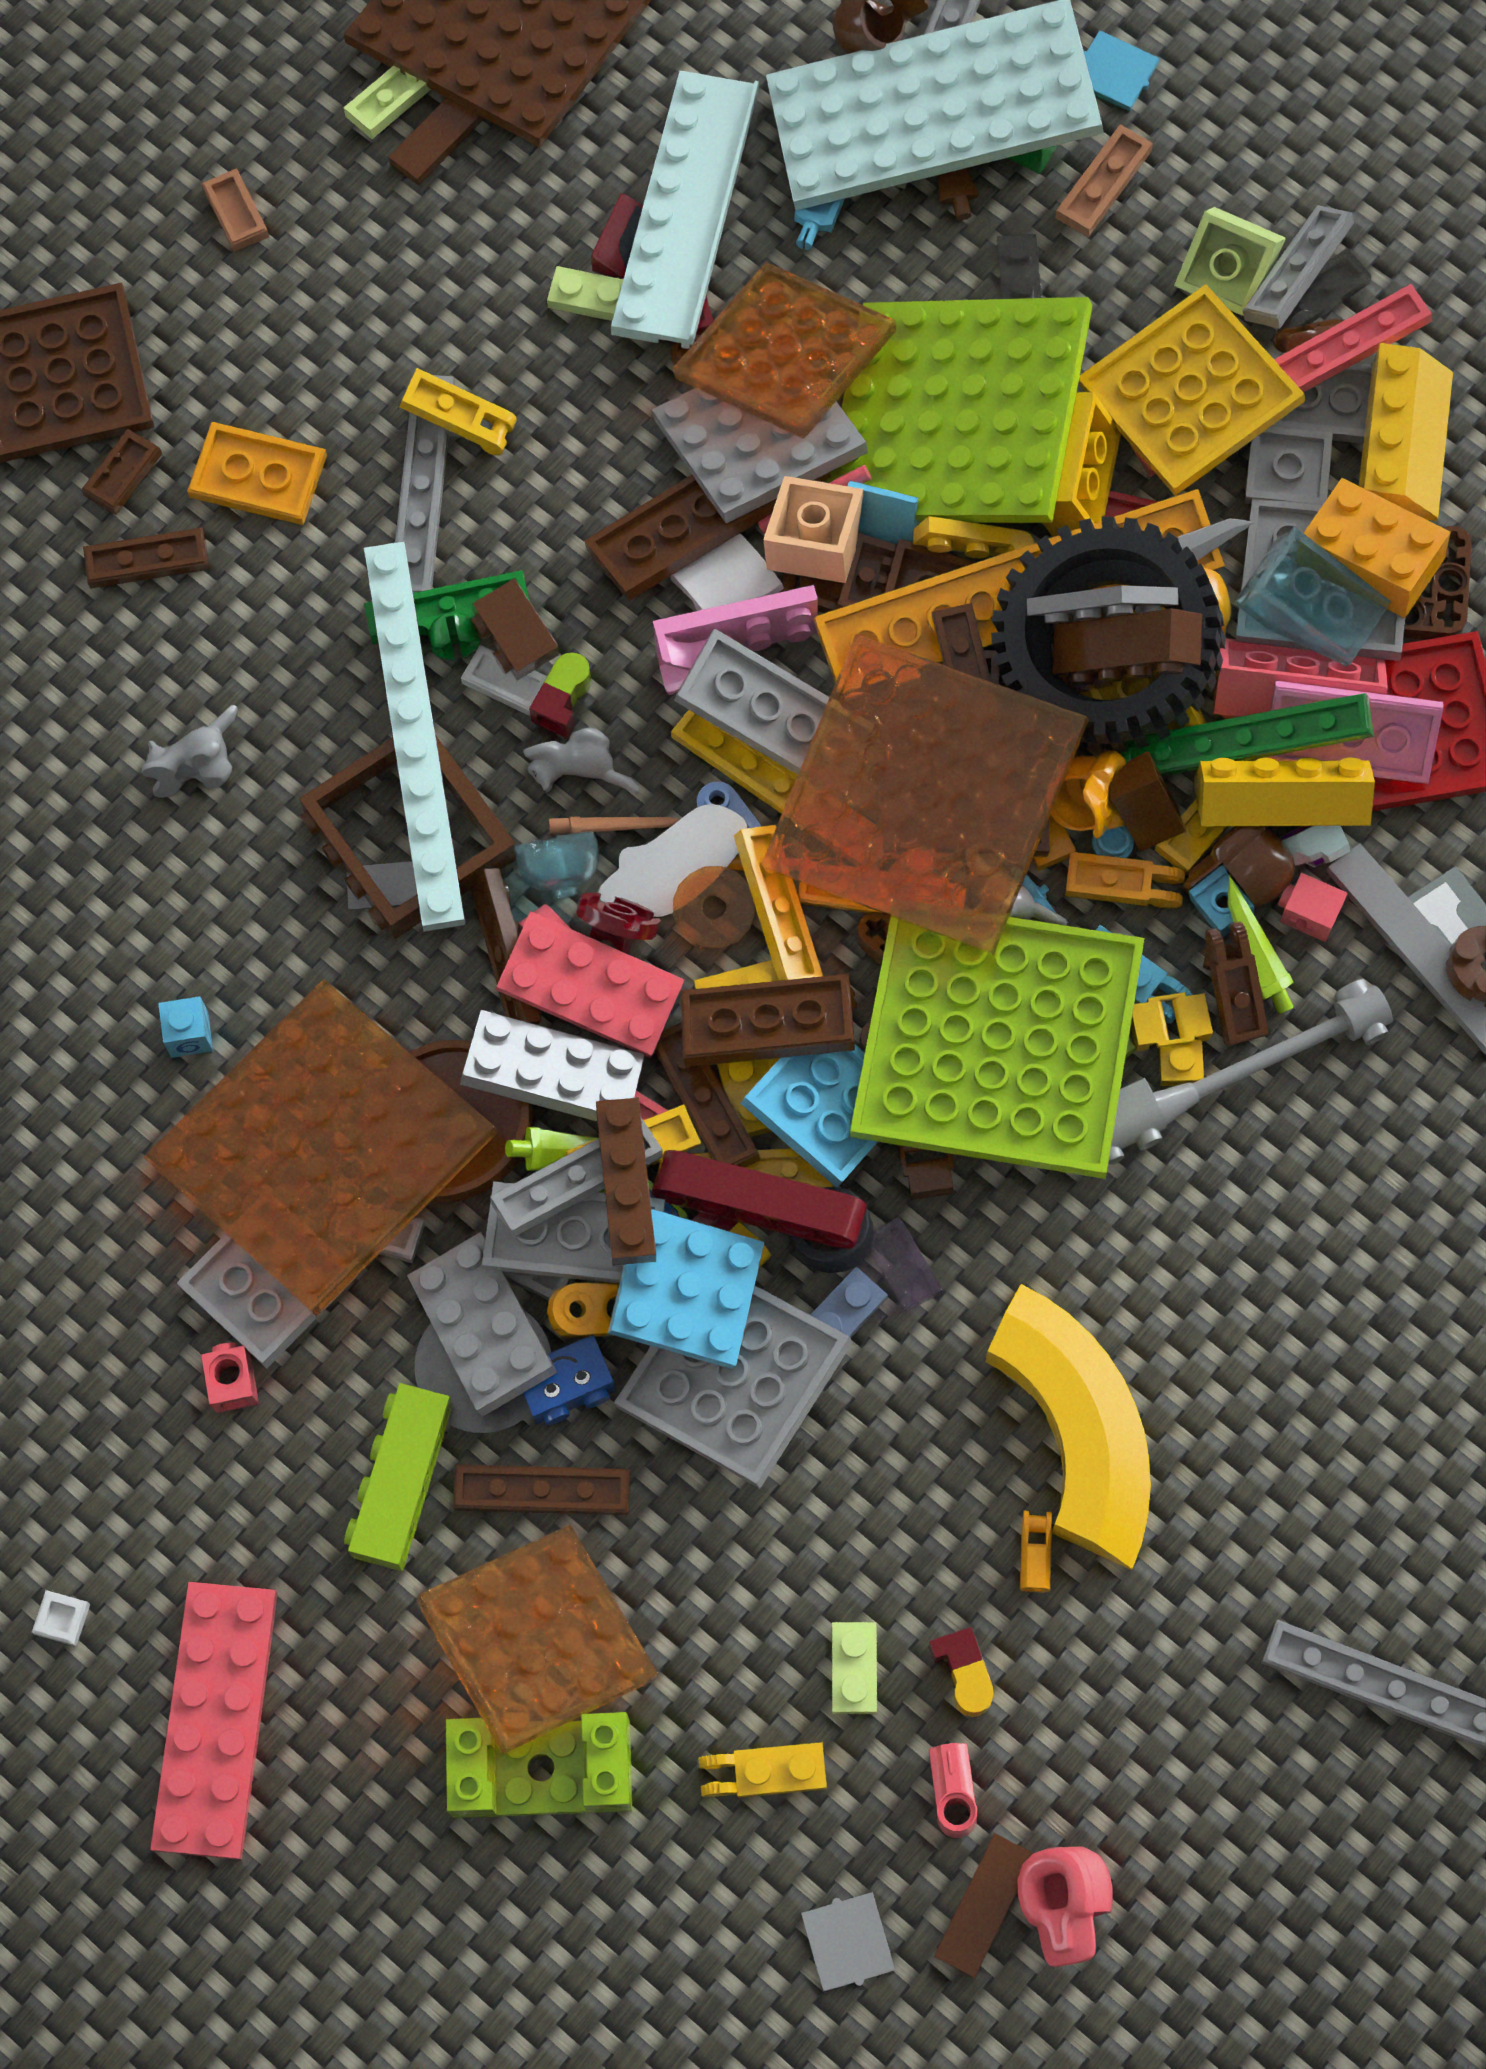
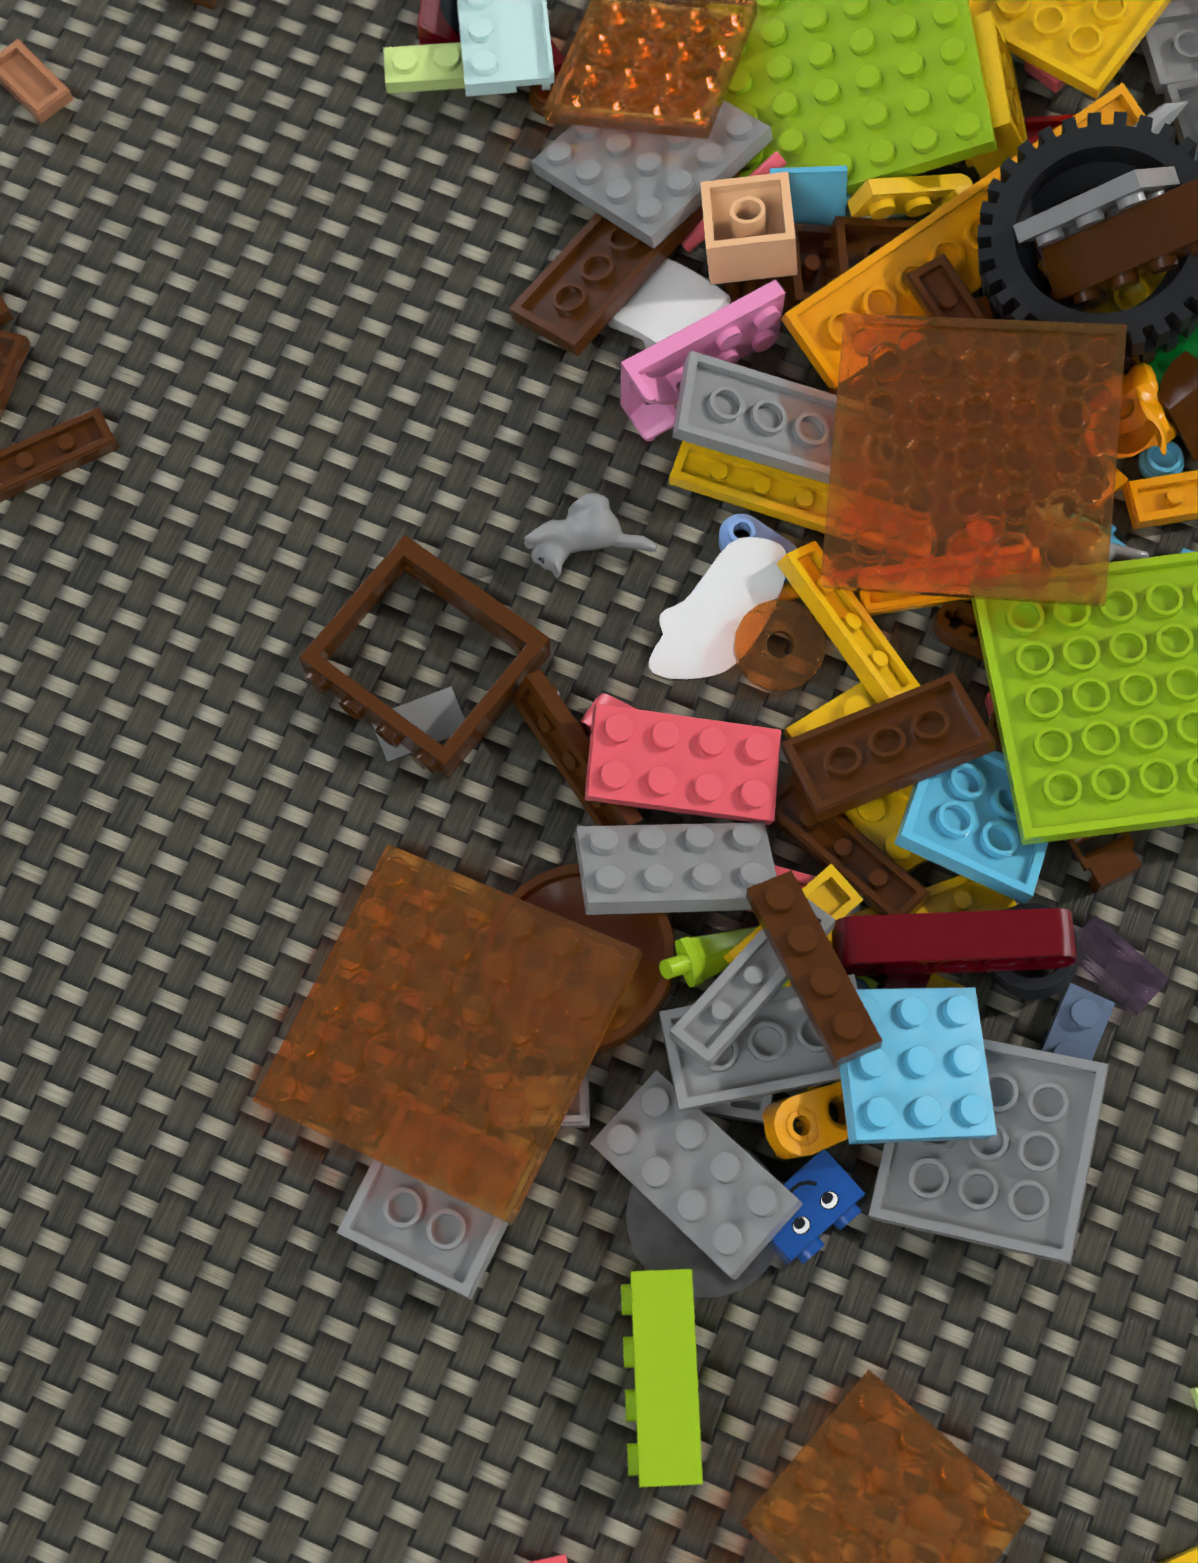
camera: 20 degrees left, 0 degrees up
light grey animal [141,705,238,798] -> none
medium azure brick [158,996,213,1058] -> none
light orange tile [187,422,327,525] -> none
coral brick [201,1342,259,1413] -> none
light aqua plate [364,542,465,931] -> none
green plate [364,570,530,661] -> none
light grey tile [395,375,455,593] -> none
yellow plate [399,368,517,455] -> none
reddish brown tile [453,1464,630,1515] -> none
white tile [461,645,547,716] -> none
reddish brown brick [470,578,559,681] -> none
clear light blue cylinder [514,832,599,899] -> none
leg [529,653,591,739] -> none
nougat bar [549,817,680,835] -> none
dark red tile [576,892,661,955] -> none

